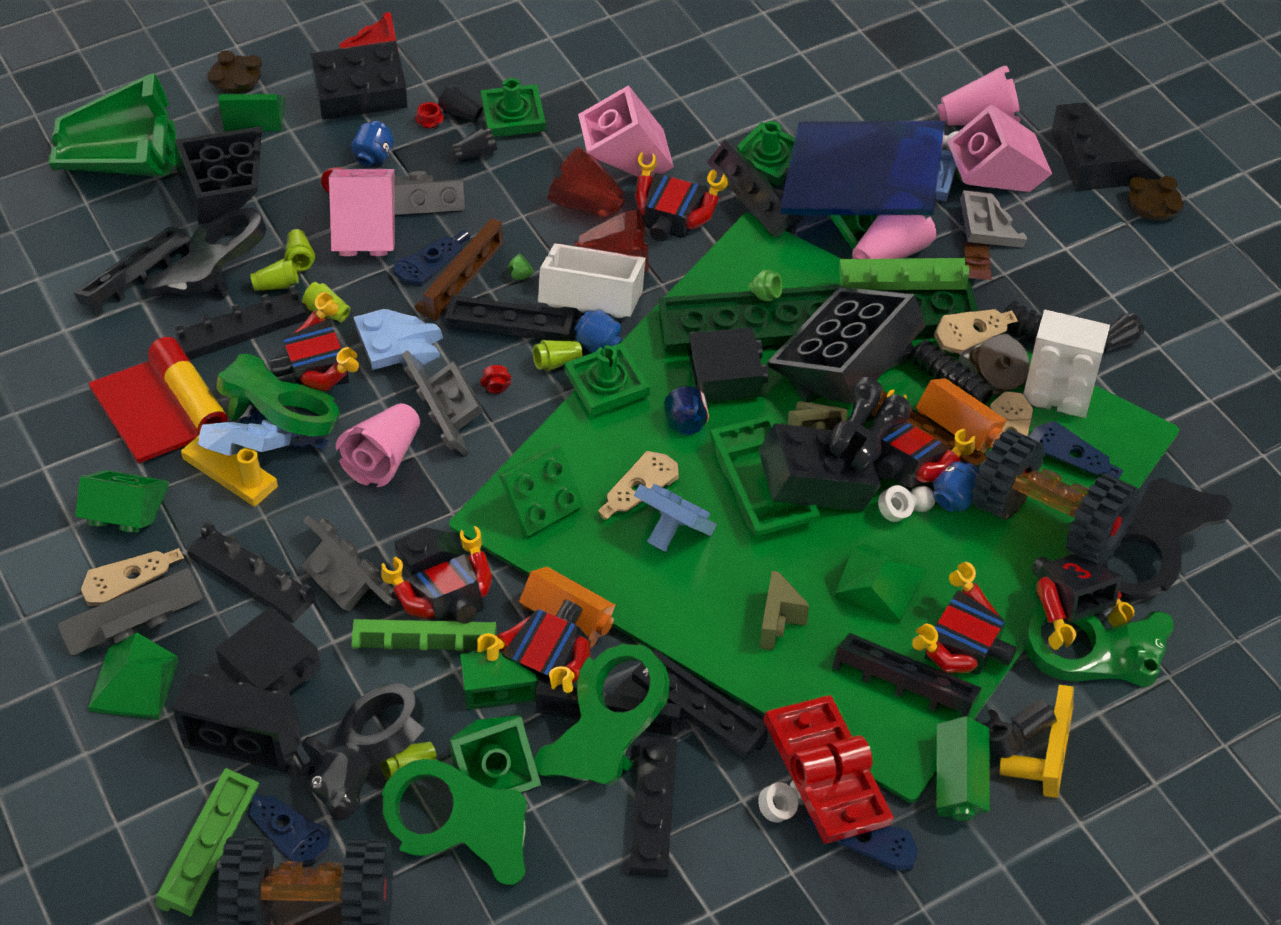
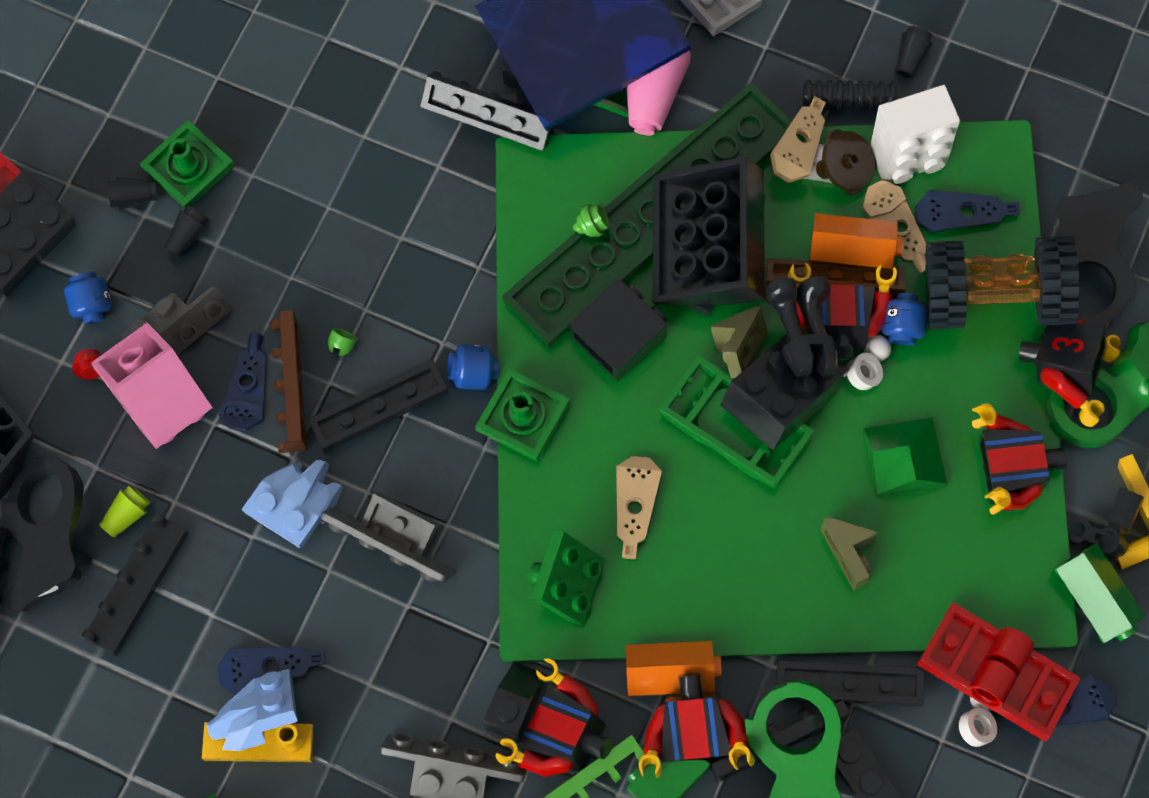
camera: 30 degrees left, 20 degrees up
red door [88,337,228,464] -> none
green animal [216,354,340,436] -> none
torso [269,292,359,391] -> none
lime cone [284,229,315,271] -> none
lime cone [302,282,351,323] -> none
bright pink cone [336,403,420,487] -> none
red plate [415,102,444,129] -> none
red plate [480,365,511,394] -> none
lime cone [533,340,582,372] -> none
white piece [538,243,645,318] -> none
clear red cone [547,147,625,218] -> none
clear red cone [575,210,649,272] -> none
bright pink slope [578,85,674,177] -> none
medium blue plate [634,483,717,552] -> none
torso [635,152,728,241] -> none
head [664,386,709,435] -> none
green plate [737,121,811,187] -> none
black hinge [832,633,982,718] -> none
bright green hinge [839,258,969,290] -> none
black piece [910,339,994,405] -> none
reddish brown piece [964,242,992,280] -> none

